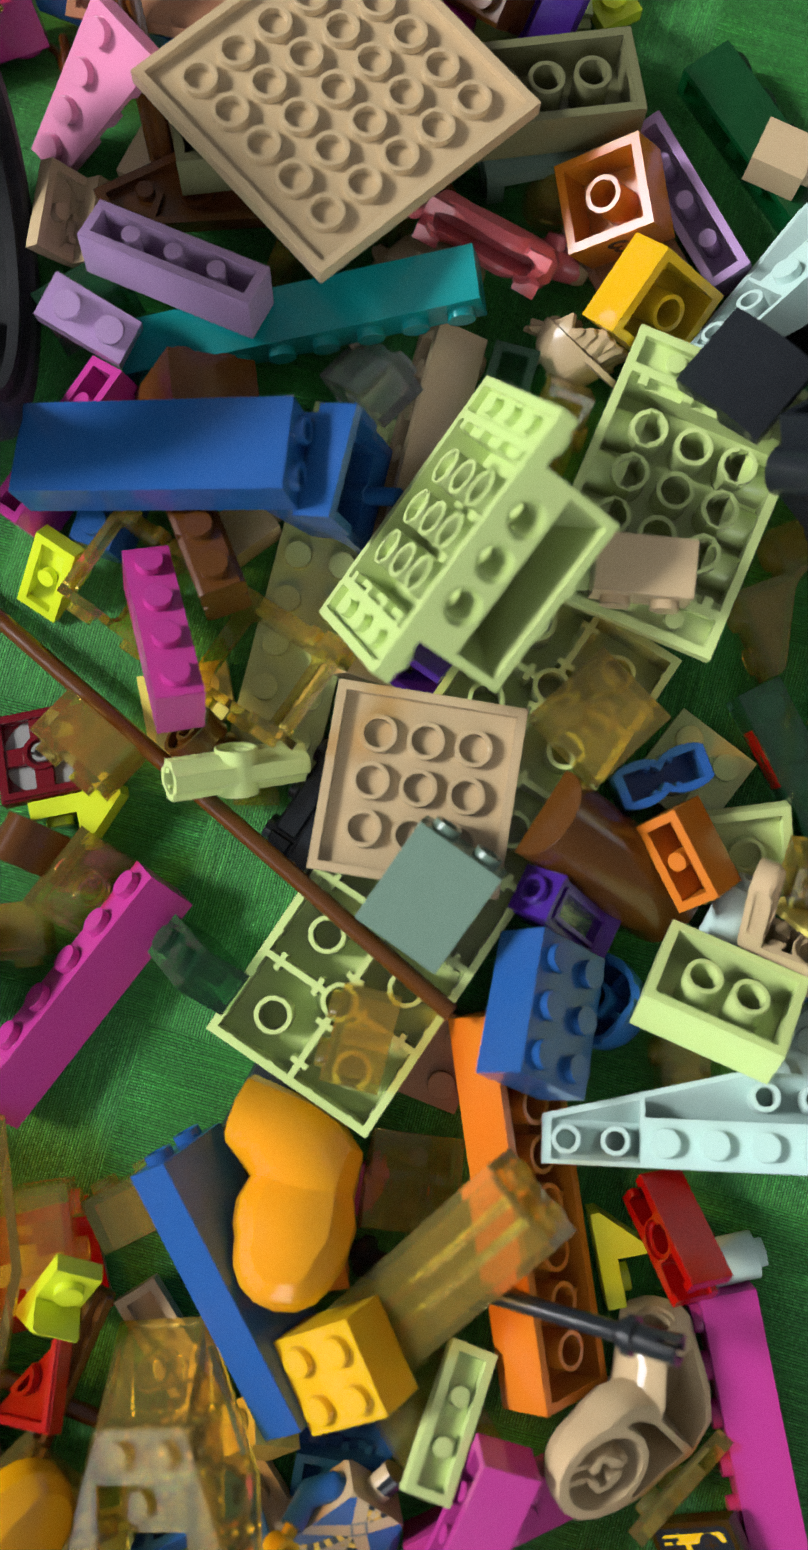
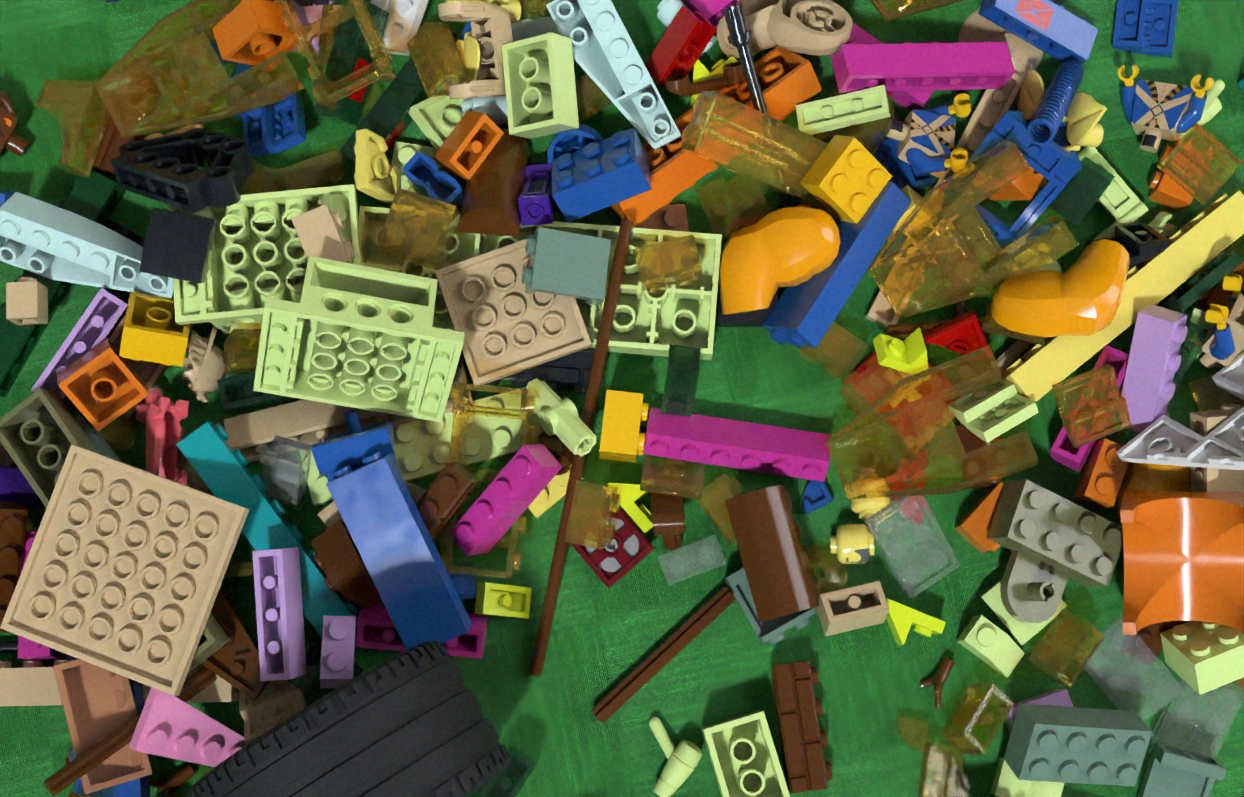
camera: 125 degrees left, 5 degrees down
none -> light yellow plate [354,129,400,205]
none -> yellow brick [599,390,649,463]
none -> reddish brown bar [665,61,745,97]

